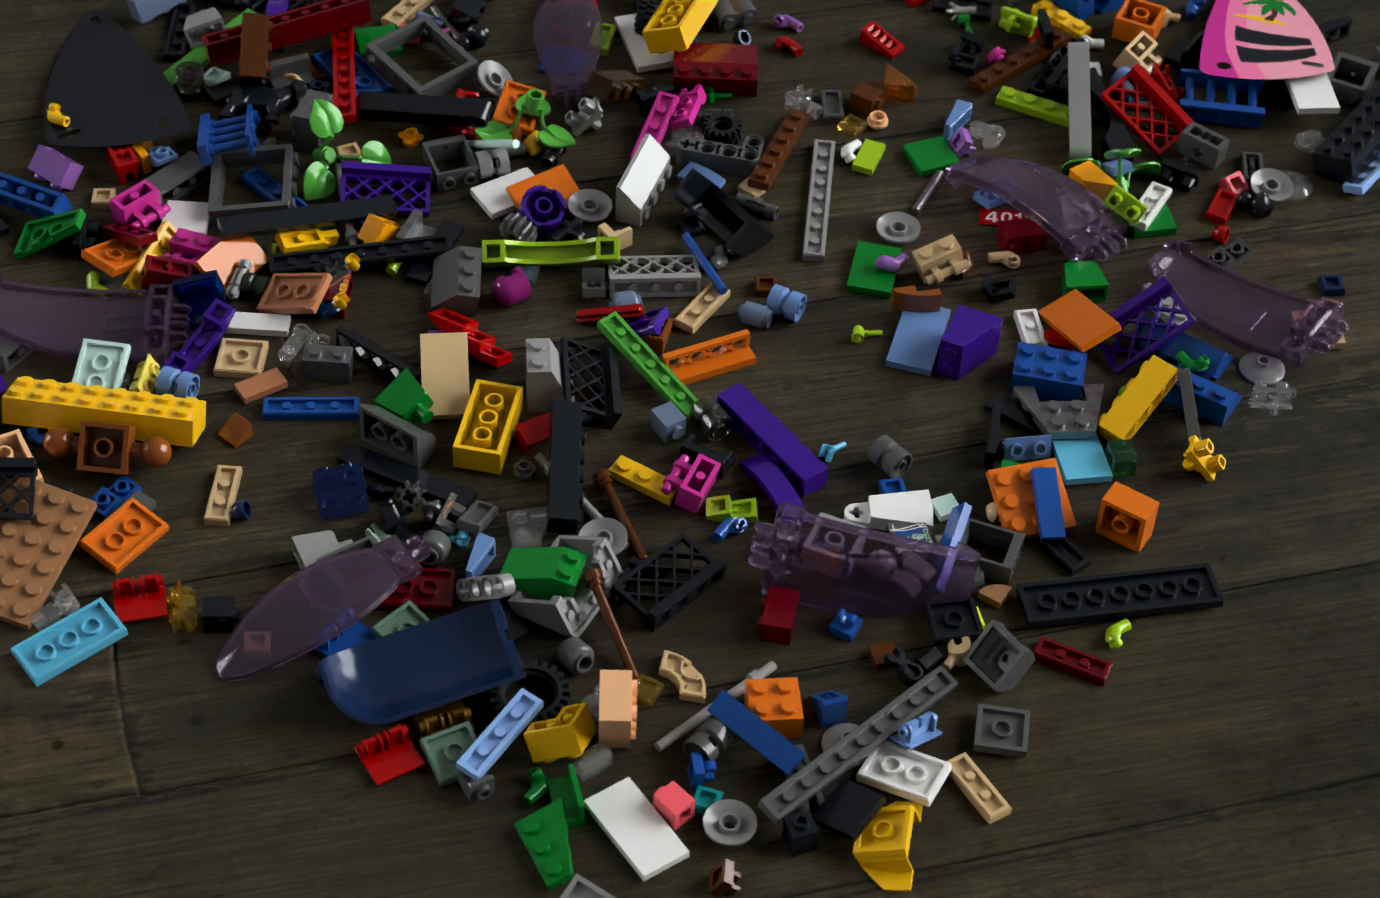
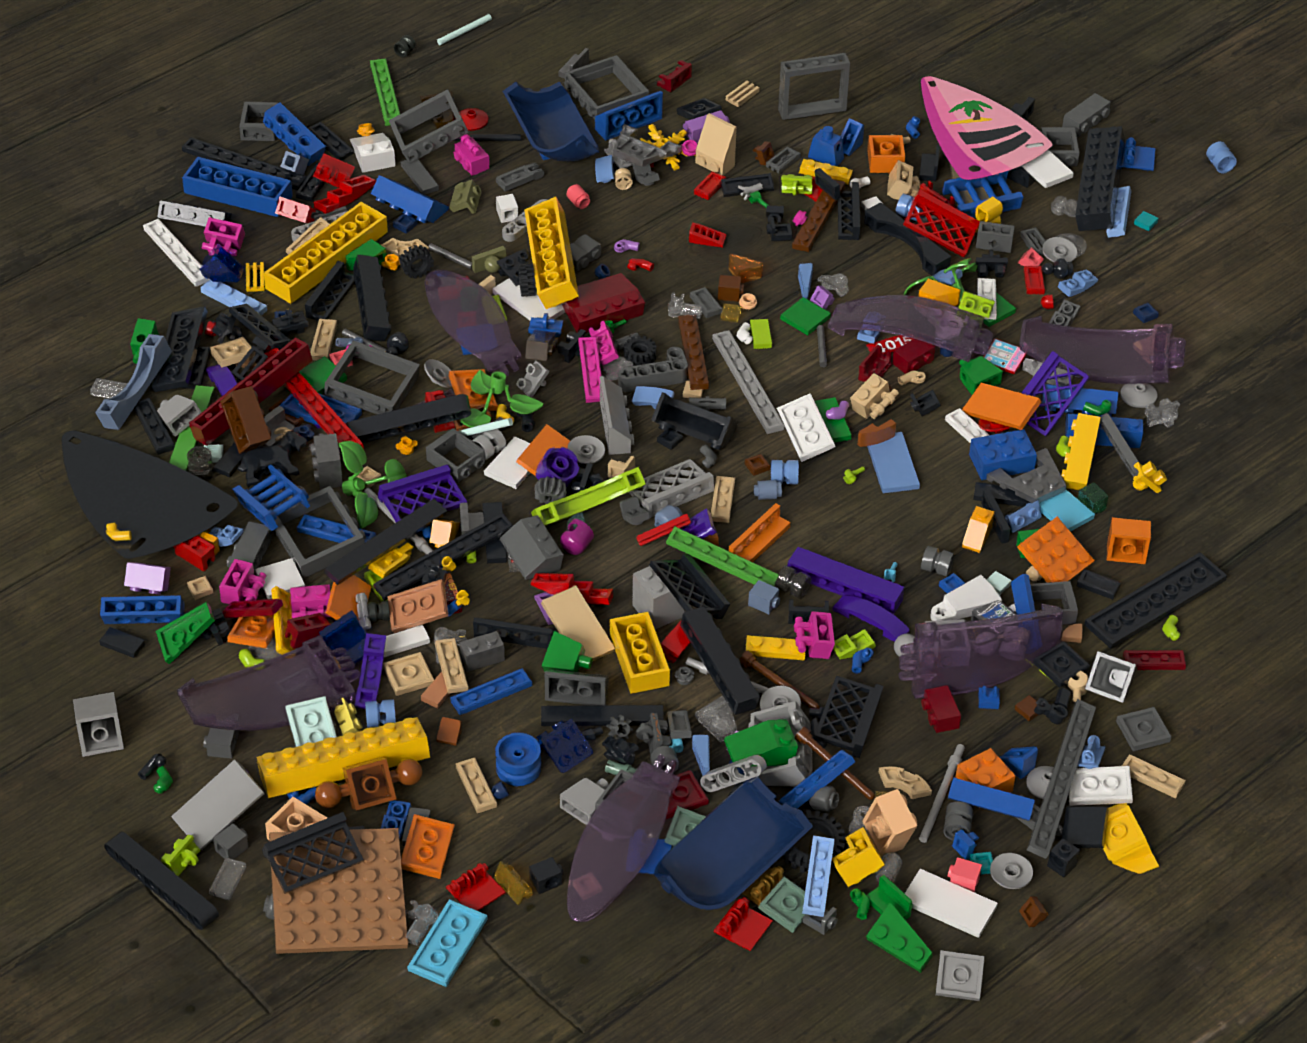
camera: 25 degrees left, 0 degrees up
blue bar [682,233,728,295] -> none
light grey dish [876,212,921,243] -> none
dark purple slope [936,305,1003,380] -> none
lime plate [995,86,1069,128] -> none
blue tile [1030,467,1066,540] -> none
light grey beam [1068,42,1092,160] -> none
none -> tan tile [435,638,468,693]
none -> tan tile [479,275,496,298]
none -> blue wheel [495,733,541,786]
none -> blue hips [528,313,563,338]
none -> white tile [777,393,835,462]
none -> blue tile [779,750,855,809]
none -> dark red hinge [858,344,892,383]
none -> light orange slope [962,506,994,553]
none -> yellow brick [975,197,1003,234]
none -> piece [984,339,1029,374]
none -> medium blue slope [1058,269,1098,297]

